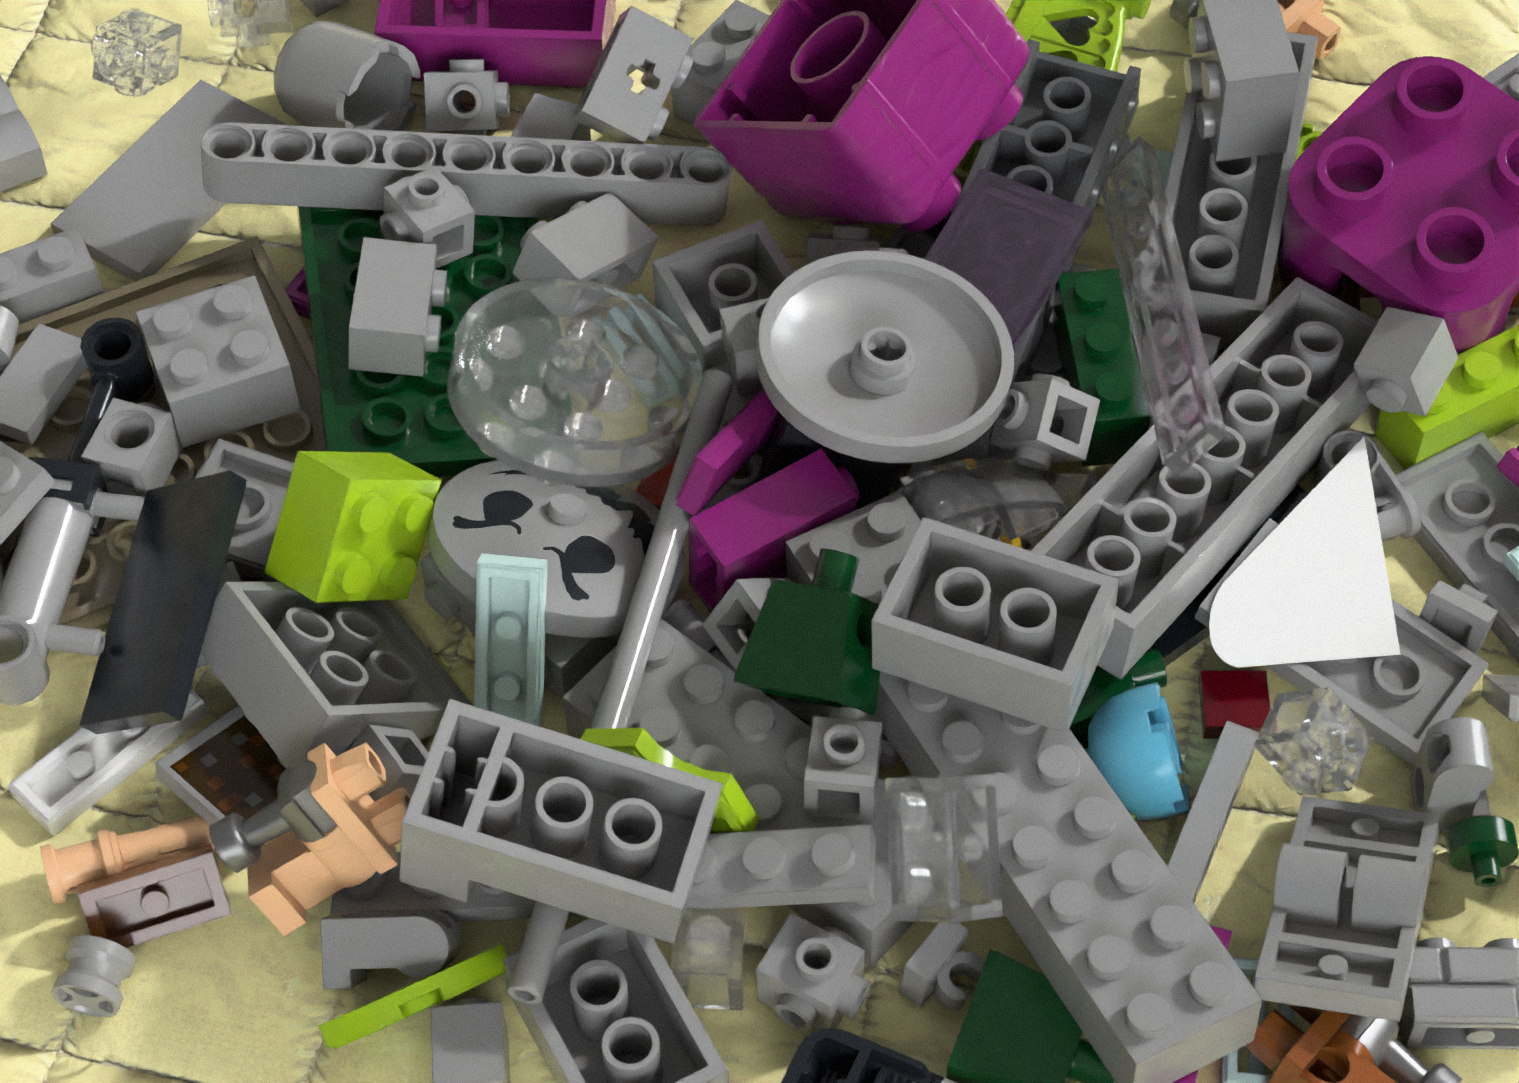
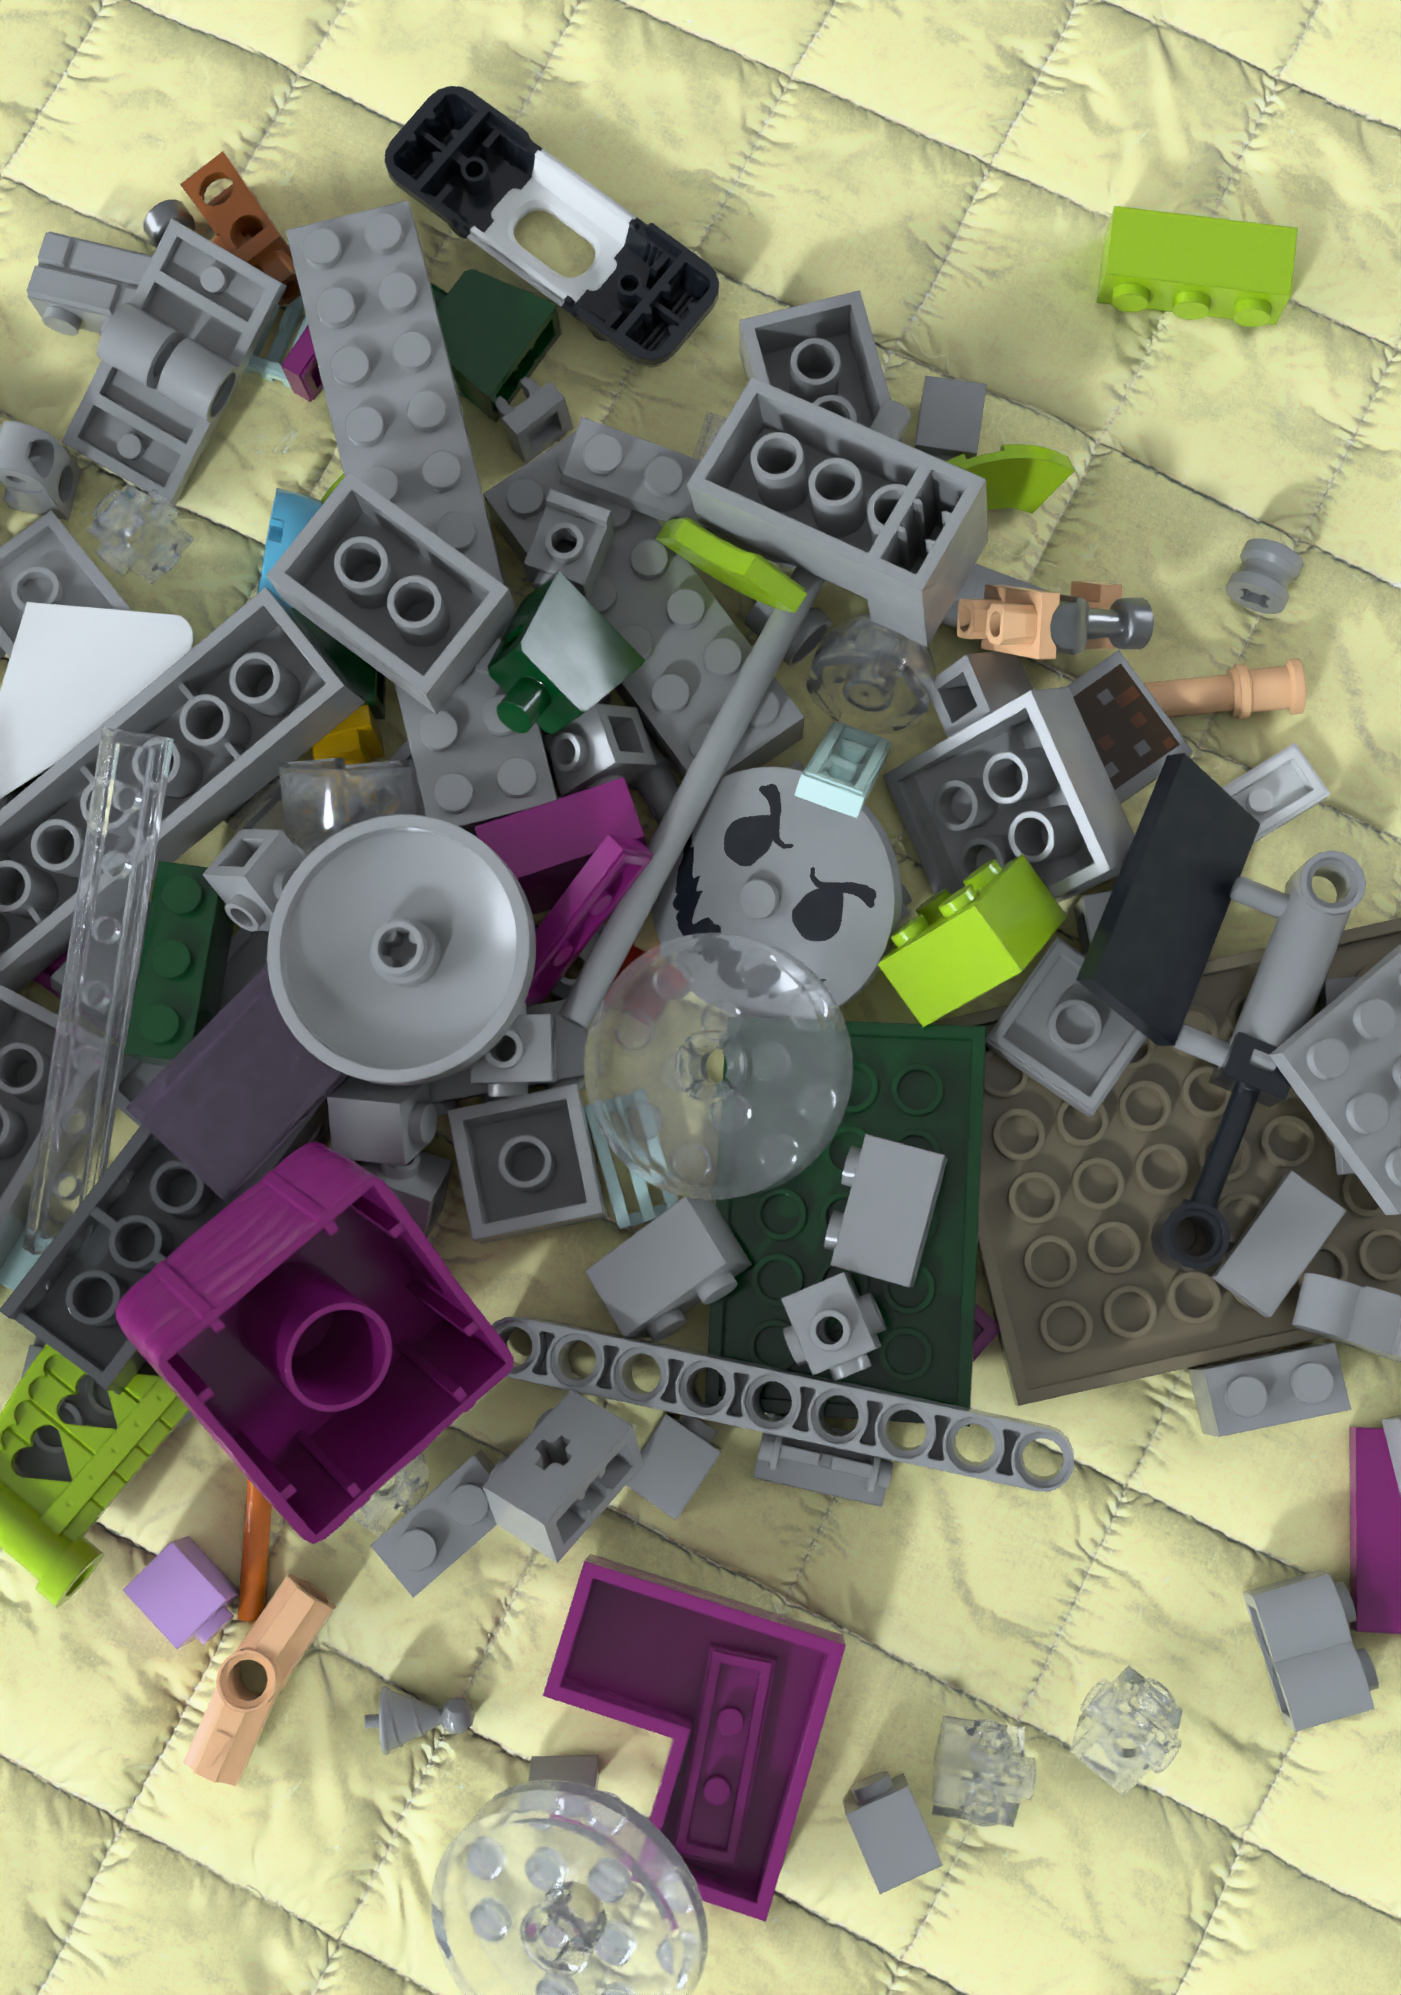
camera: 160 degrees left, 25 degrees up
light grey tile [50,80,287,281] -> none
plate [77,844,232,948] -> none
light grey brick [81,398,182,497] -> none
light grey brick [136,275,301,448] -> none
light grey cylinder [274,21,420,131] -> none
light grey leg [320,909,462,989] -> none
light grey brick [424,59,510,136] -> none
light grey brick [756,913,870,1031] -> none
clear brick [885,773,1003,923] -> none
light grey beam [1168,721,1260,903] -> none
dark red tile [1198,670,1272,739] -> none
dark green tile [1445,816,1519,887] -> none

